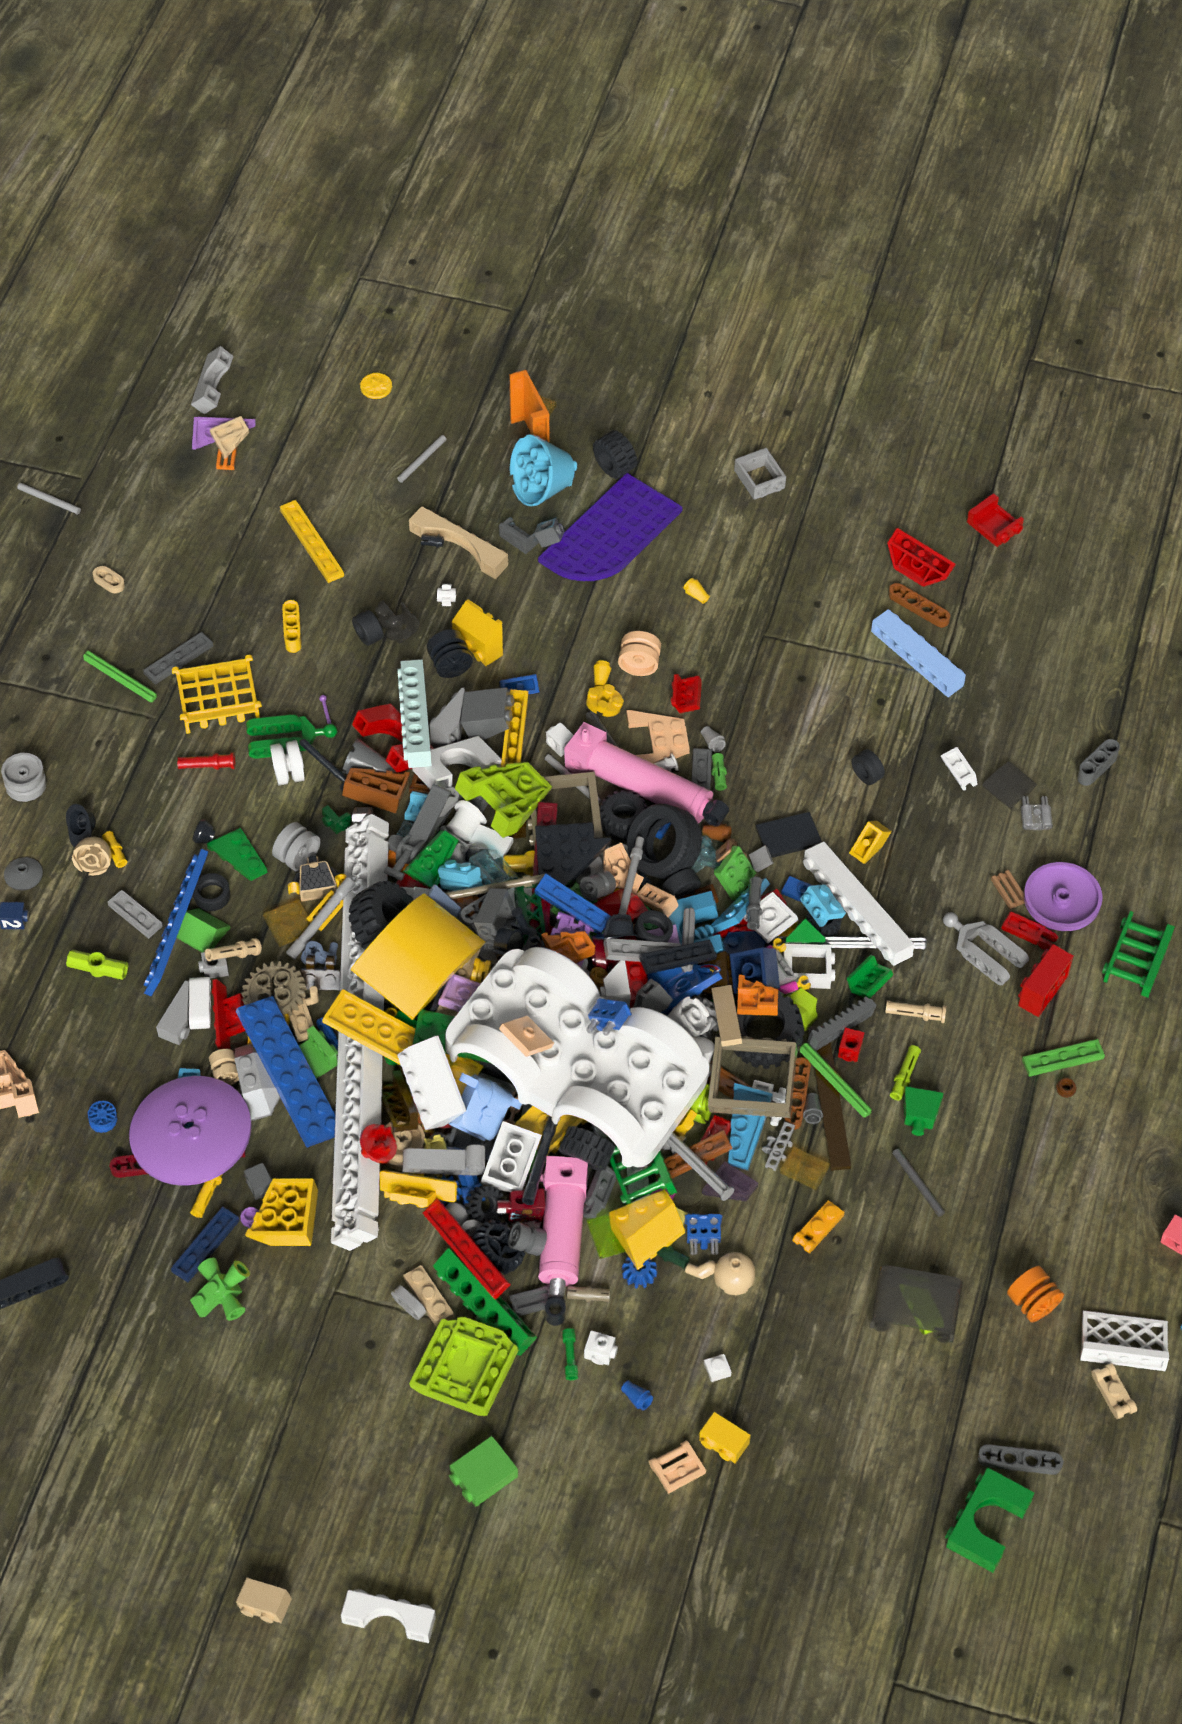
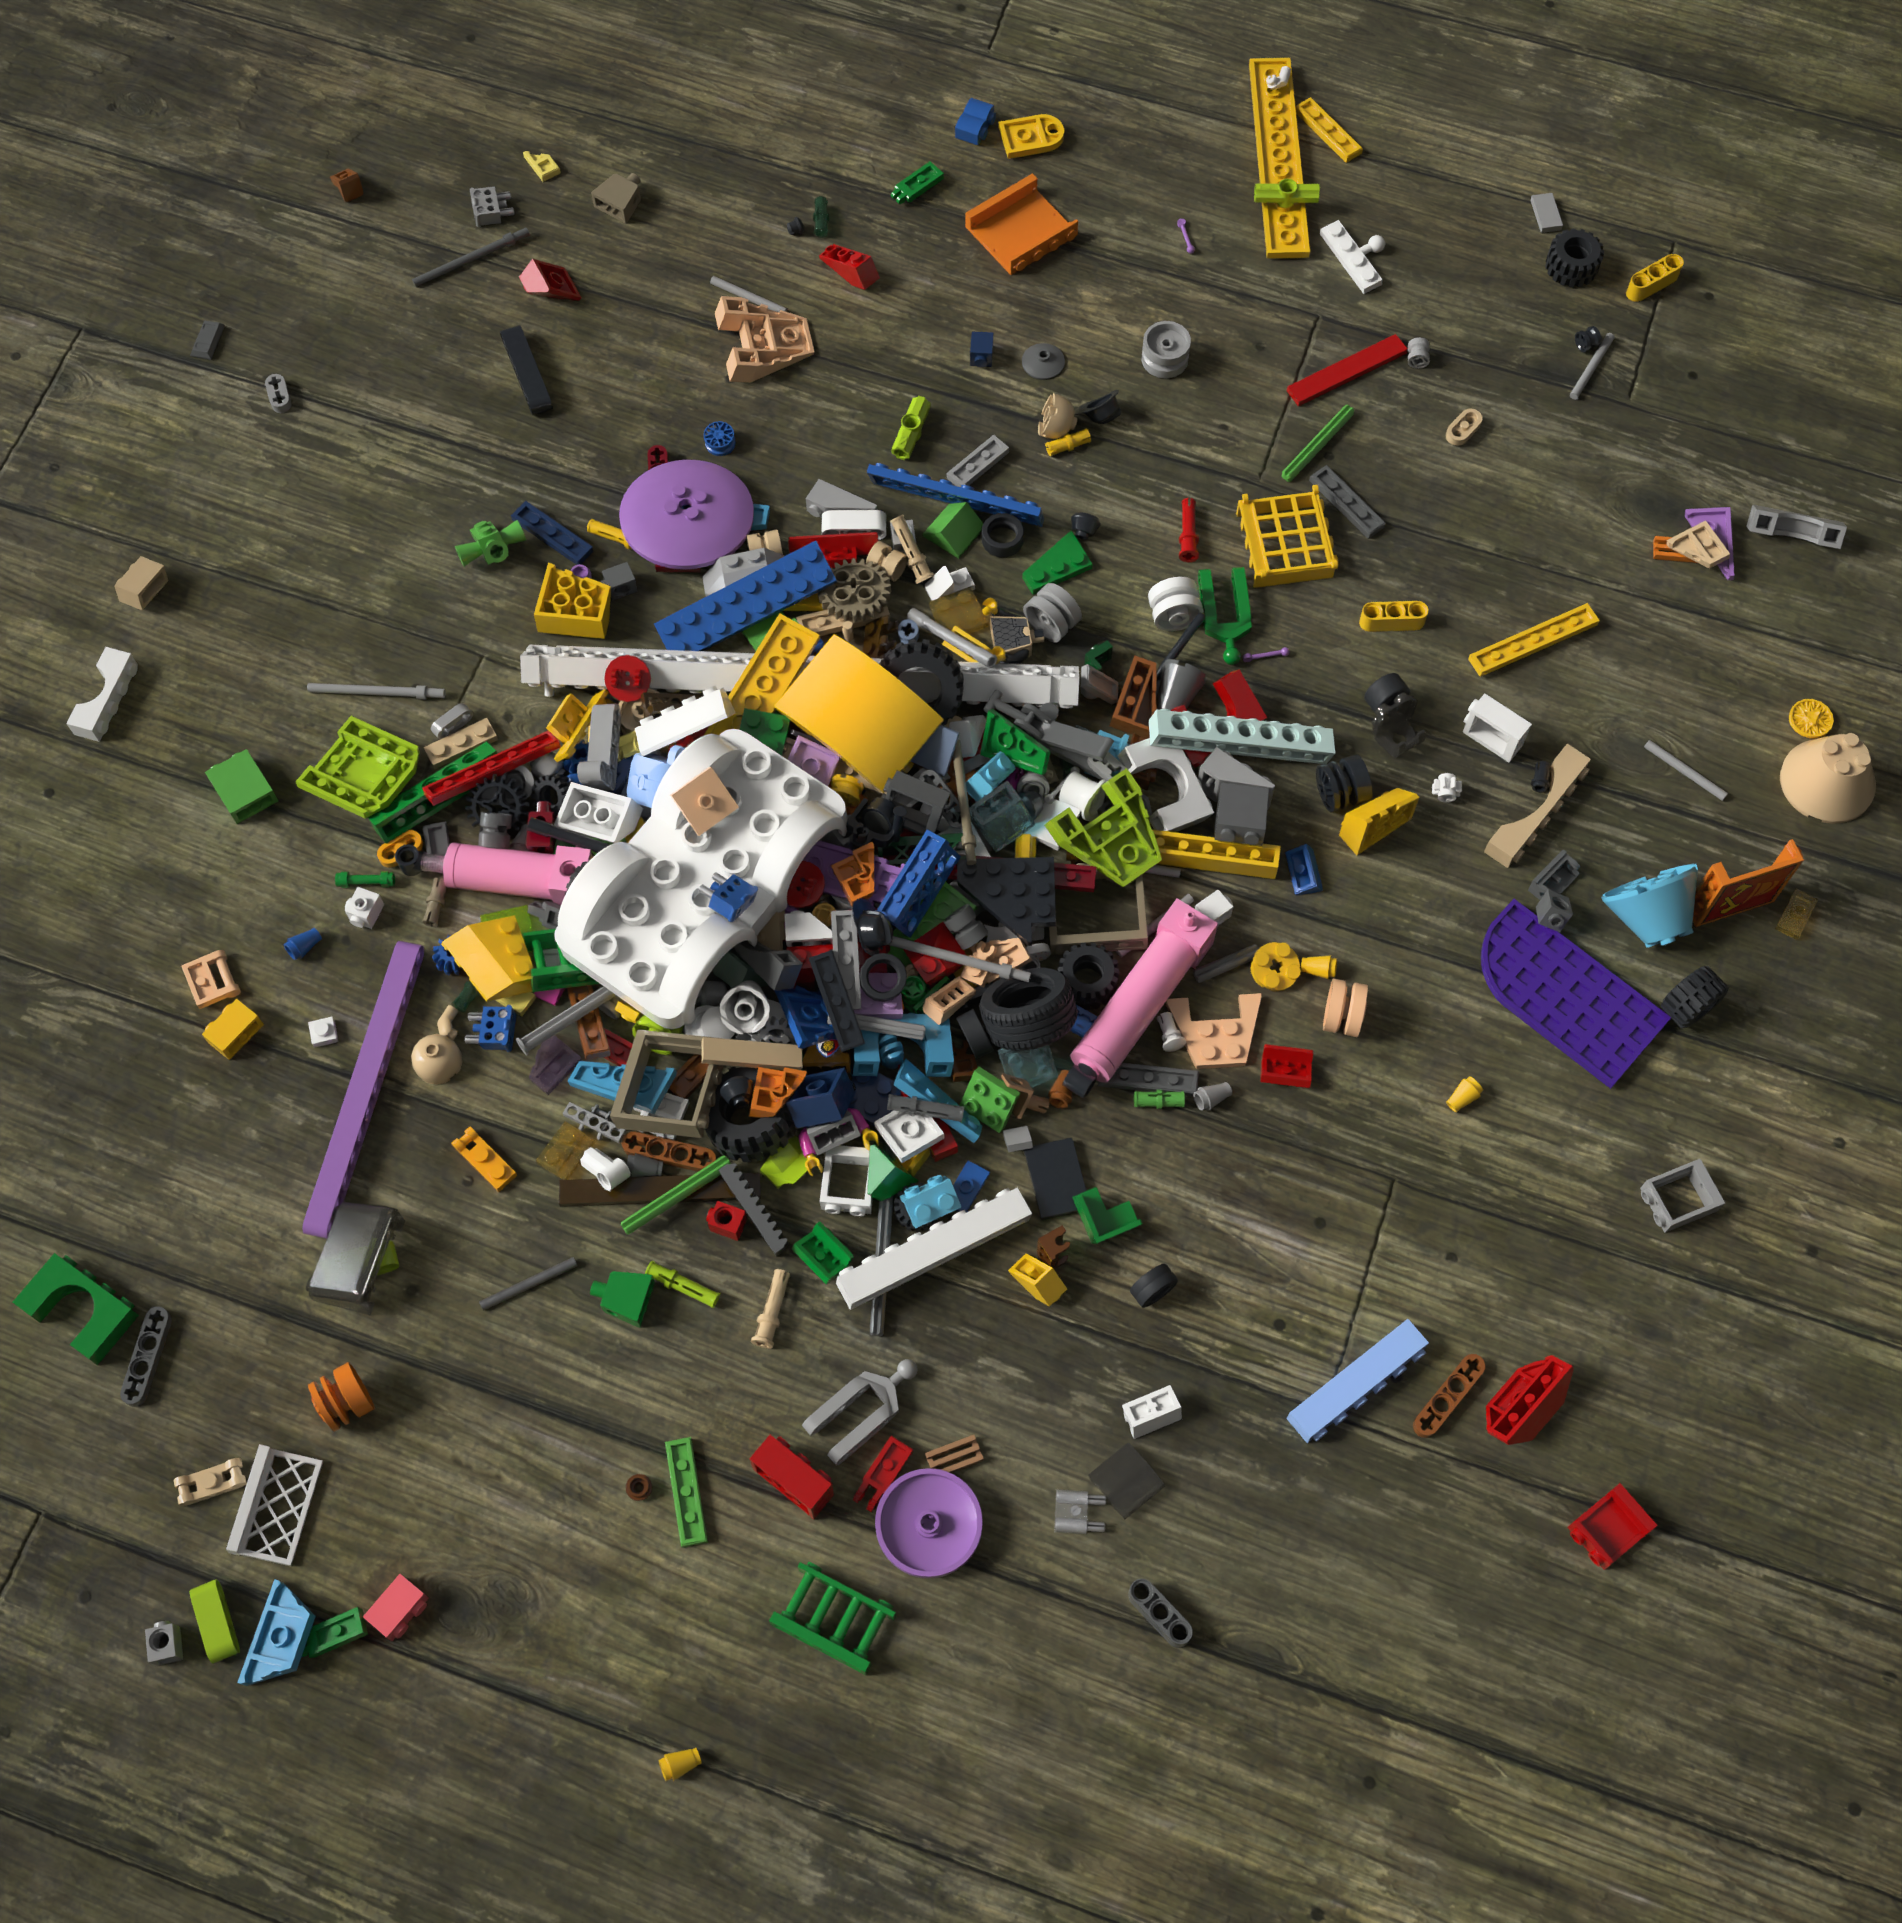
camera: 95 degrees right, 10 degrees up
none -> light grey beam [265,374,291,413]
none -> medium lavender beam [303,941,424,1239]
none -> light grey bar [307,683,446,700]
none -> light orange plate [377,830,423,868]
none -> white piece [580,1147,630,1191]
none -> black cone [720,1076,754,1109]
none -> tan wheel [866,541,908,582]
none -> white slope [925,566,975,605]
none -> reddish brown hinge [1037,1225,1070,1270]
none -> green panel [1072,1187,1143,1244]
none -> red tile [1287,334,1408,406]
none -> light grey wheel [1408,337,1430,369]
none -> white window [1463,693,1532,762]
none -> black wheel [1575,326,1602,353]
none -> tan cone [1780,733,1876,824]

